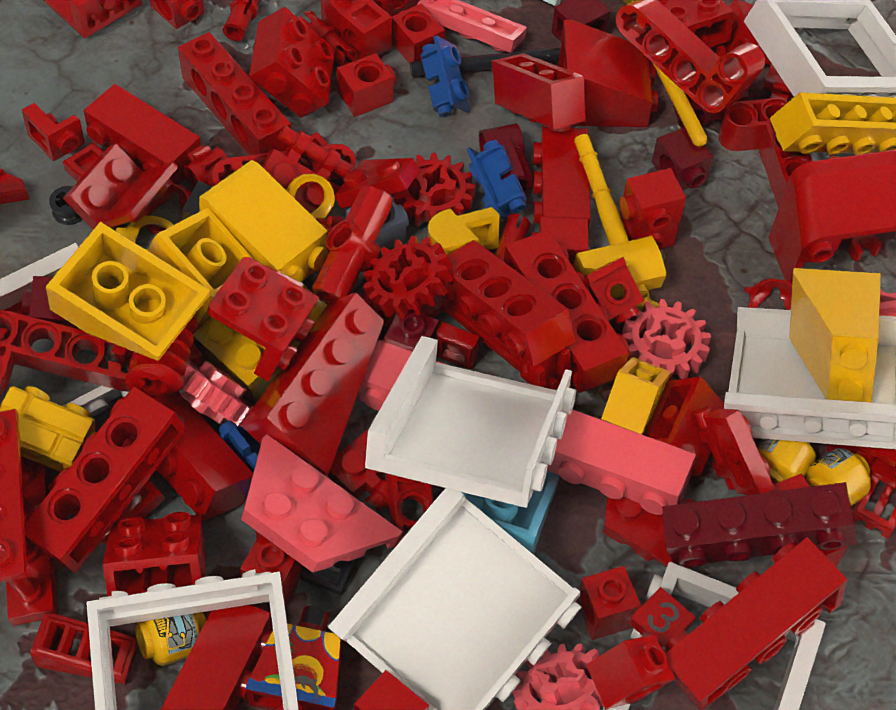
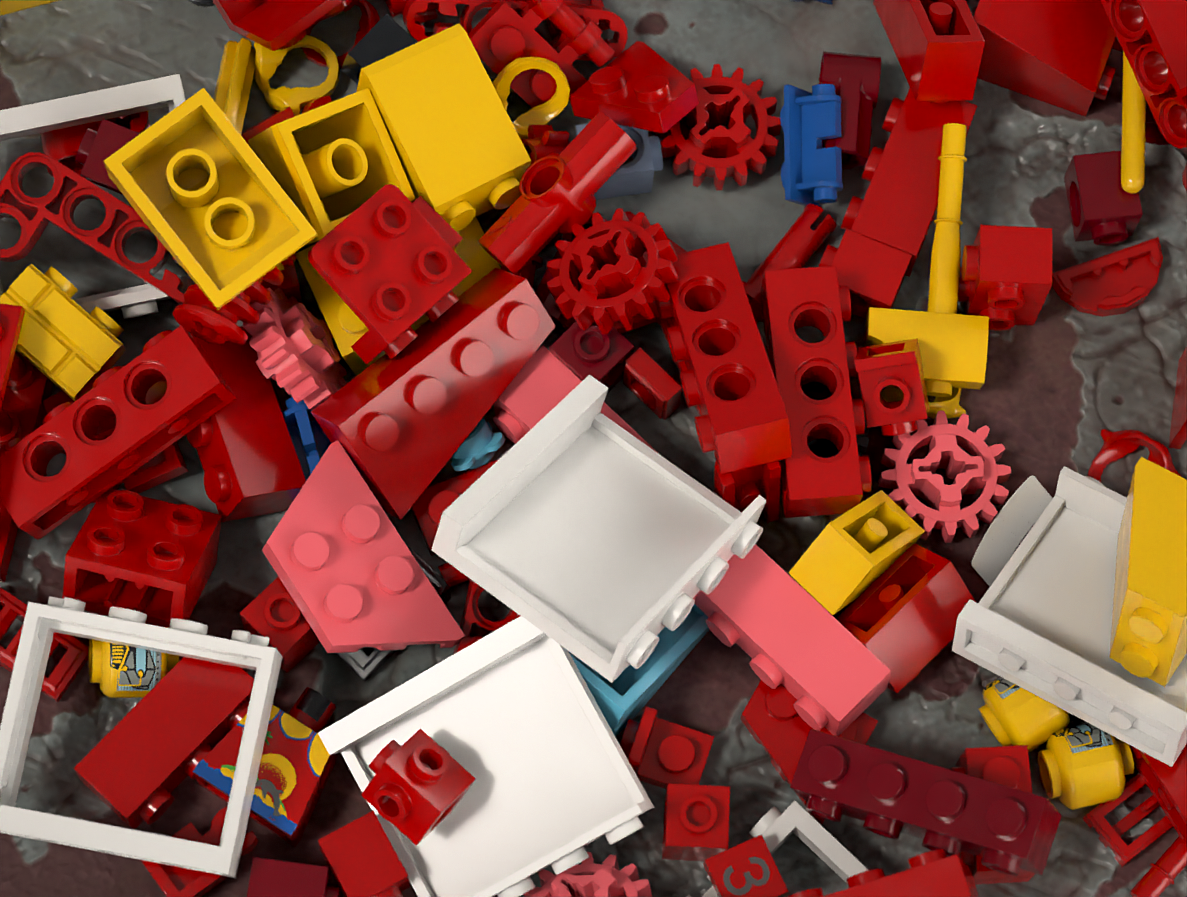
camera: 20 degrees right, 15 degrees up
yellow brick [428,207,500,255] -> none
red plate [694,406,775,495] -> none
none -> red brick [361,728,476,846]
none -> medium azure plate [449,418,505,471]
none -> red bracket [620,706,715,789]
none -> white sticker [971,475,1052,587]
none -> red tile [1052,237,1163,317]

